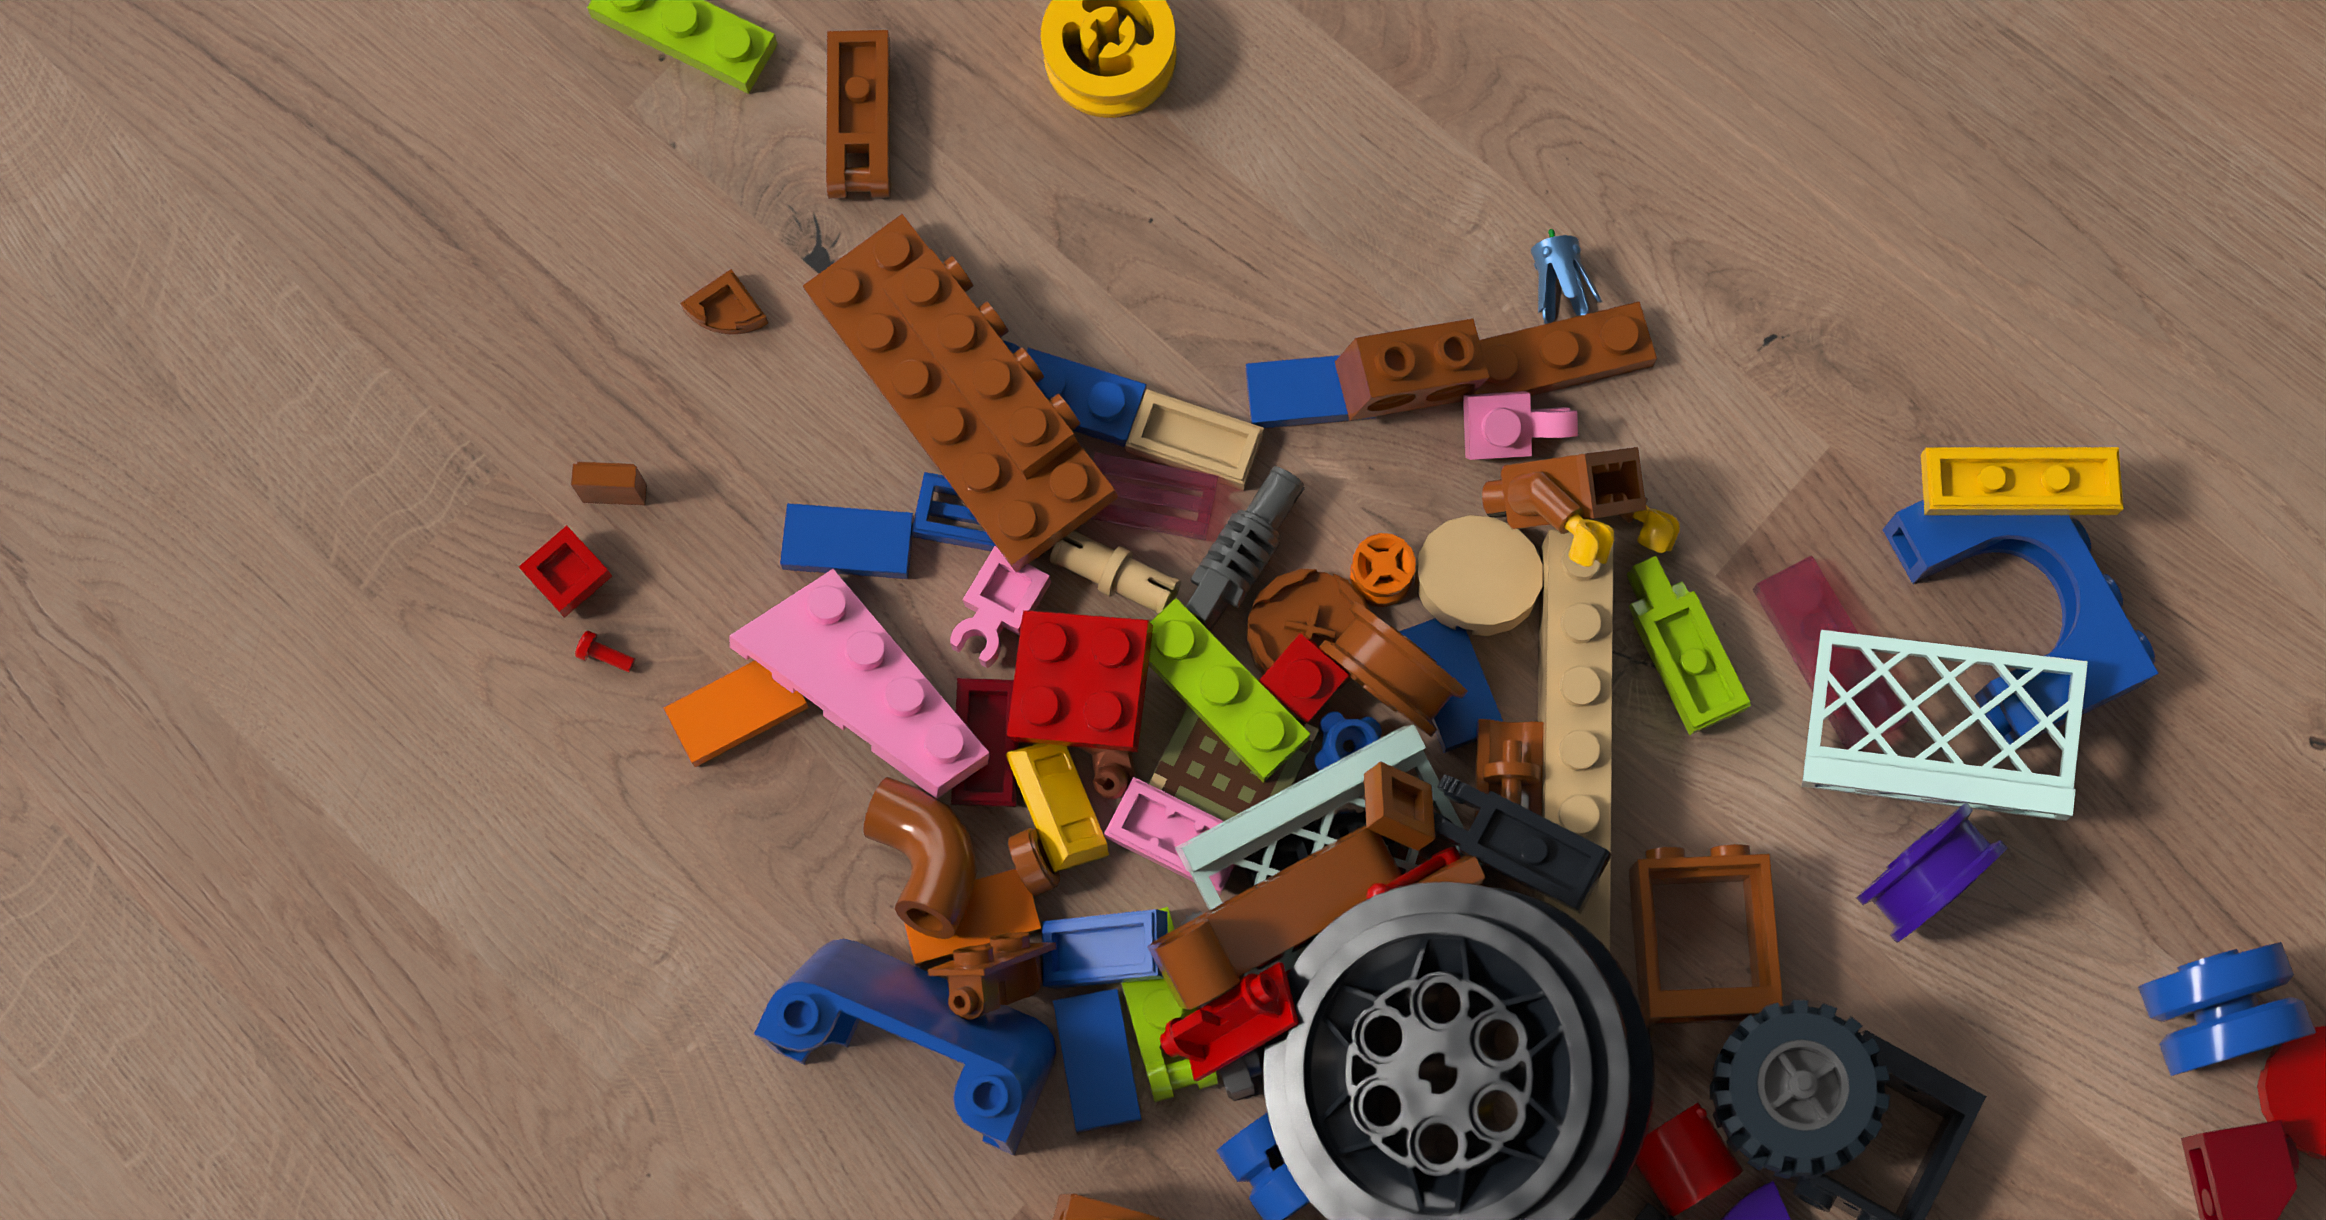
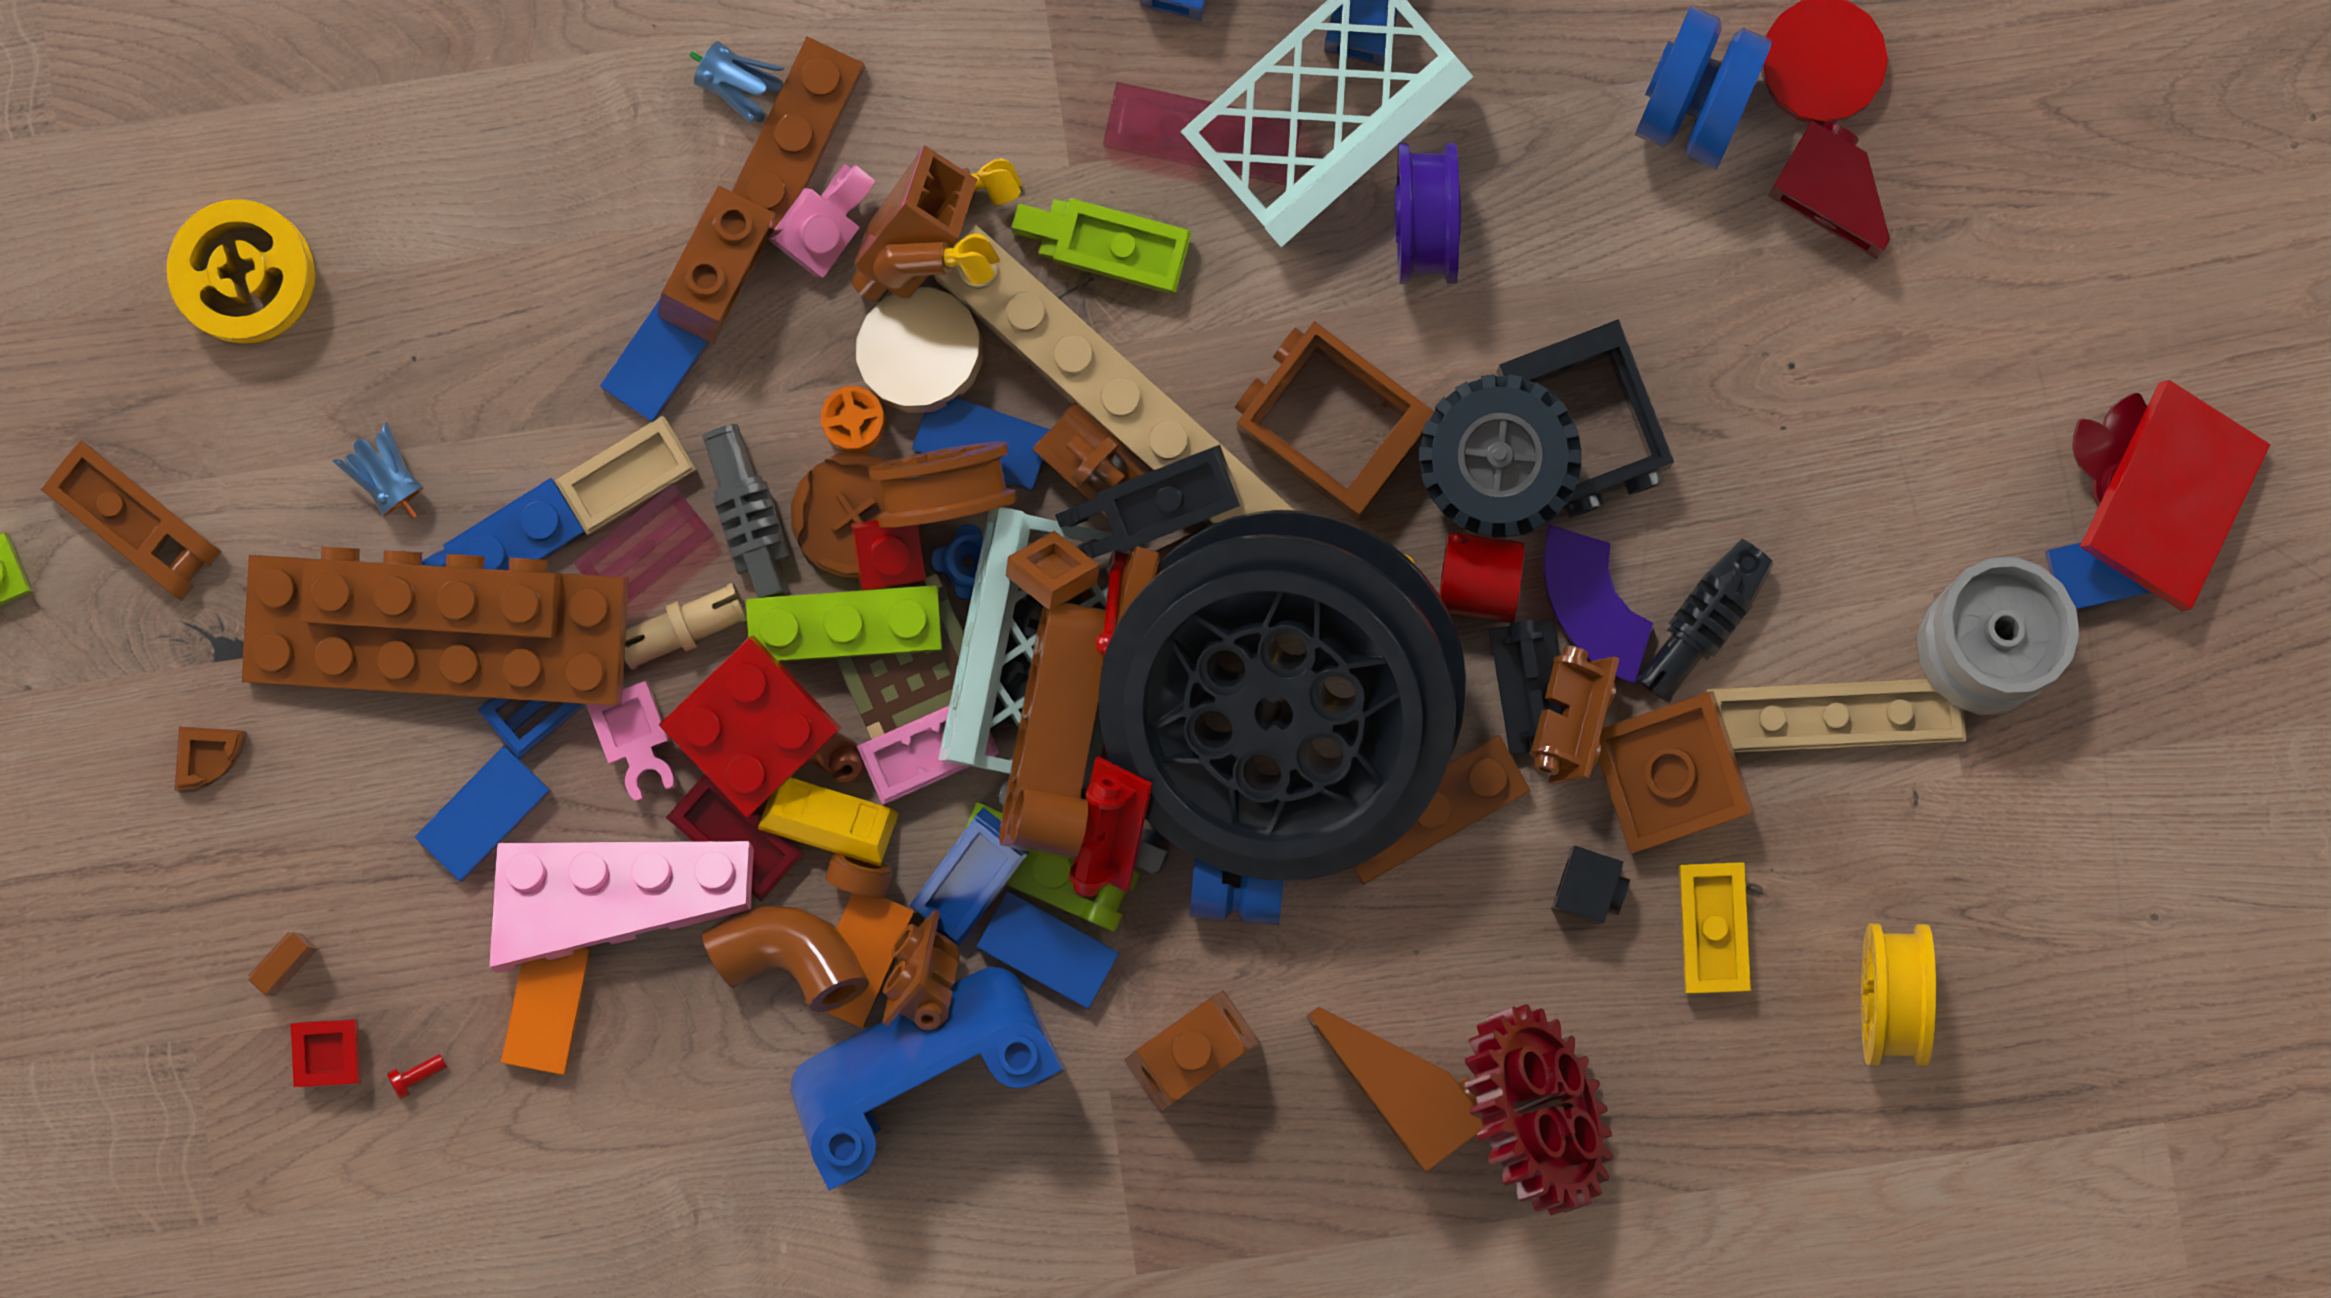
camera: 45 degrees left, 10 degrees up
none -> flat silver piece [332,422,424,519]

